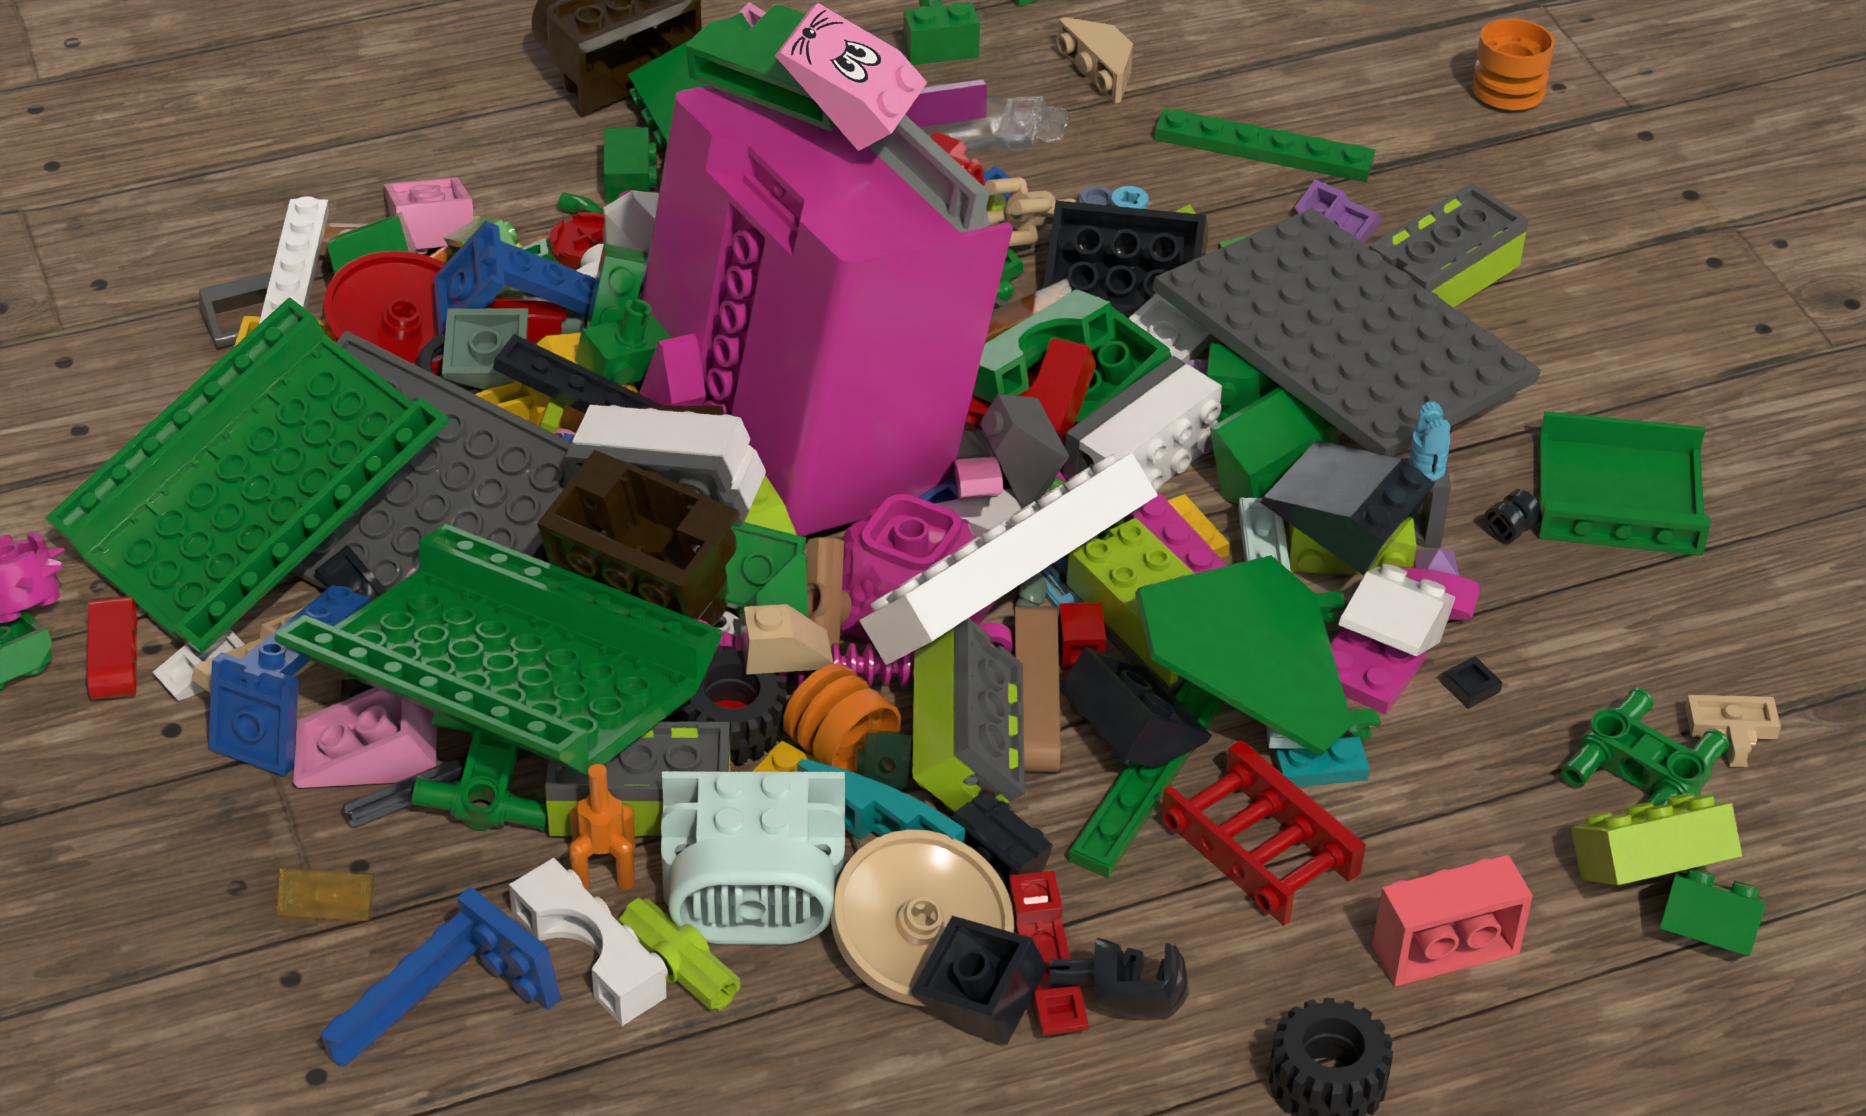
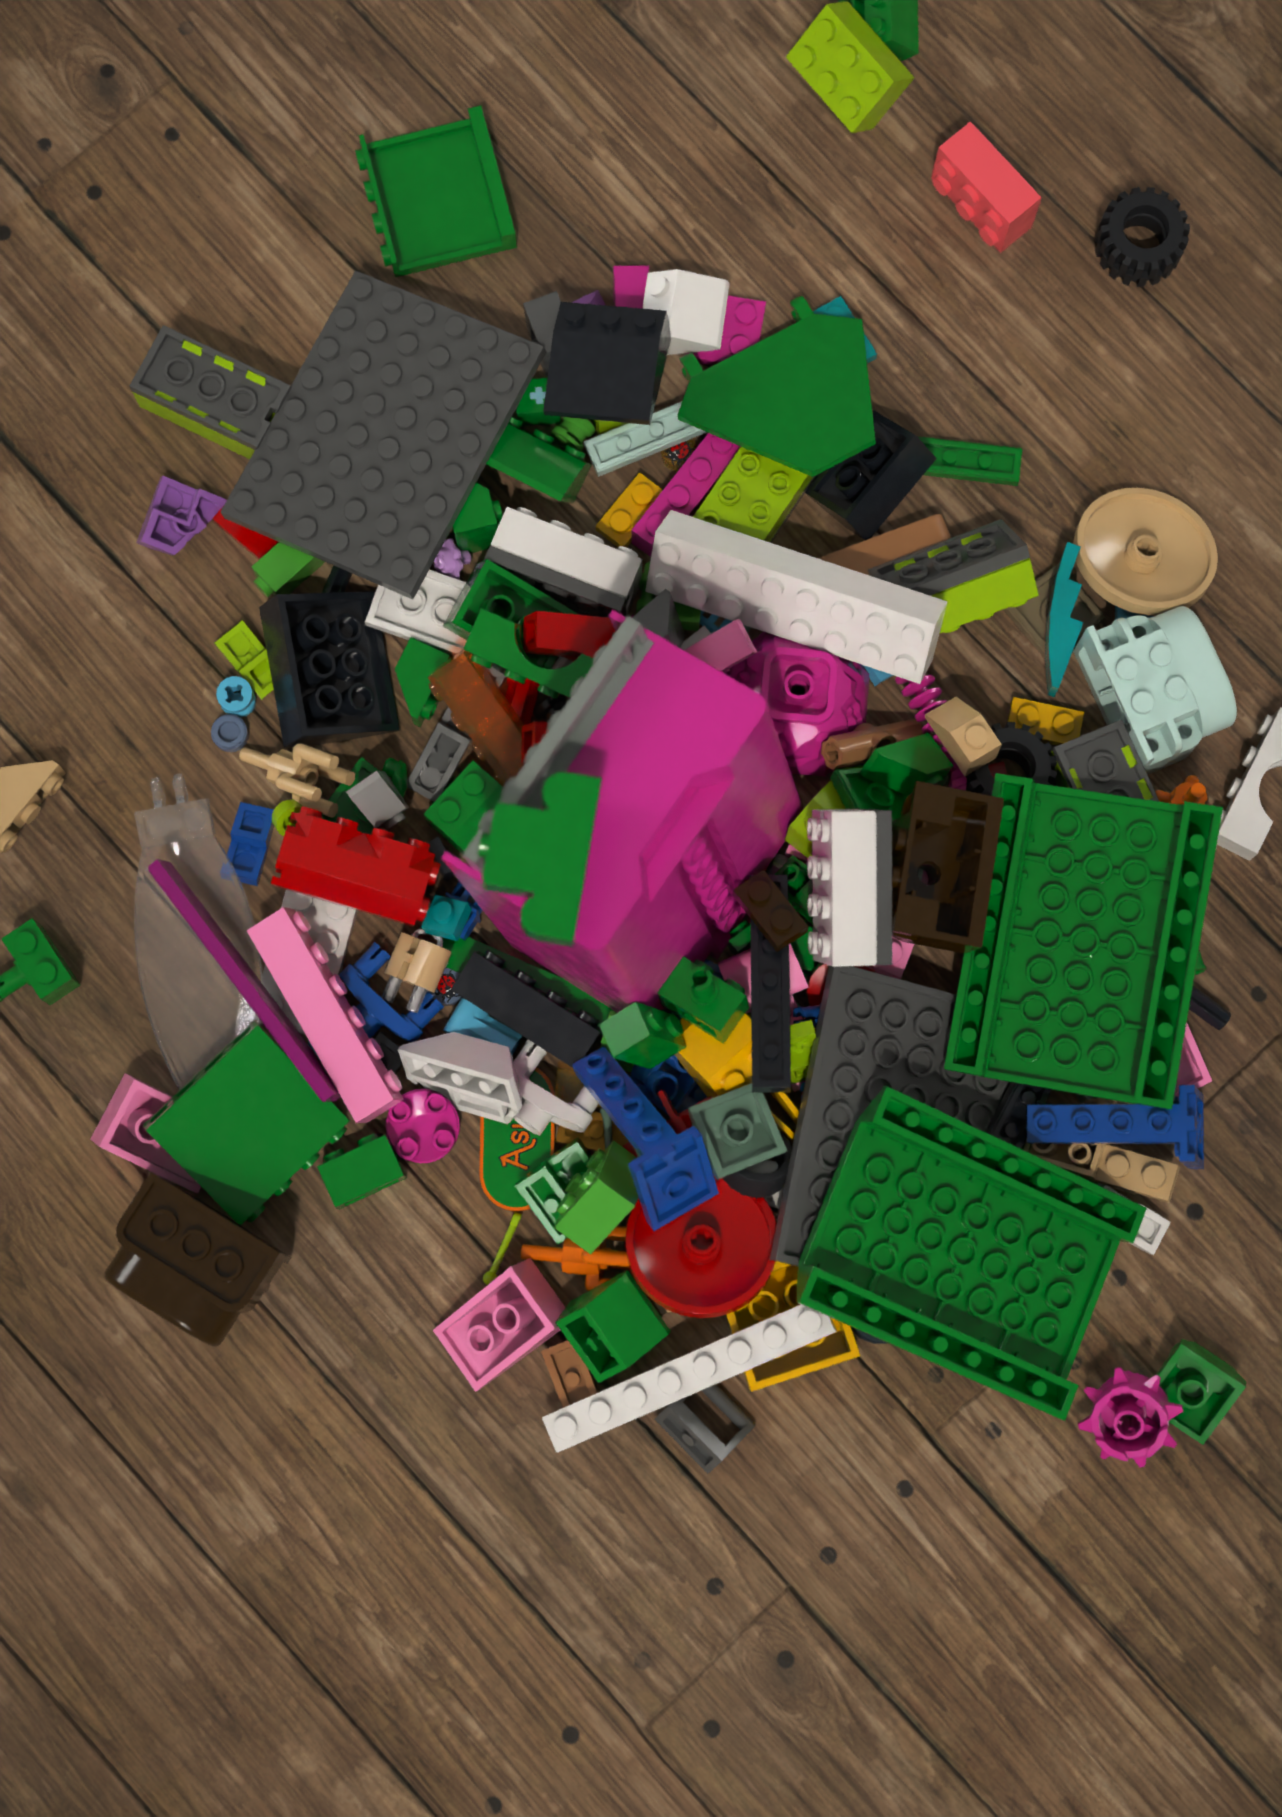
camera: 110 degrees left, 35 degrees up
red beam [87,596,137,700] -> none
red tile [550,212,605,270] -> none
green arm [558,192,603,214] -> none
lime piece [618,897,740,1011] -> none
dark pink slope [639,333,706,406] -> none
bright pink slope [775,3,927,151] -> none
orange wheel [783,663,901,776] -> none
clear green brick [857,730,913,791] -> none
black slope [911,915,1047,1045] -> none
black brick [951,790,1053,895] -> none
red slope [1009,870,1089,1036] -> none
black piece [1050,938,1189,1019] -> none
red brick [1058,602,1106,670] -> none
green plate [1154,108,1376,183] -> none
red fence [1161,739,1366,926] -> none
medium azure hinge [1408,401,1451,481] -> none
black tile [1441,656,1503,709] -> none
black wheel [1484,489,1542,544] -> none
green piece [1561,687,1730,806] -> none
tan hinge [1685,695,1781,767] -> none

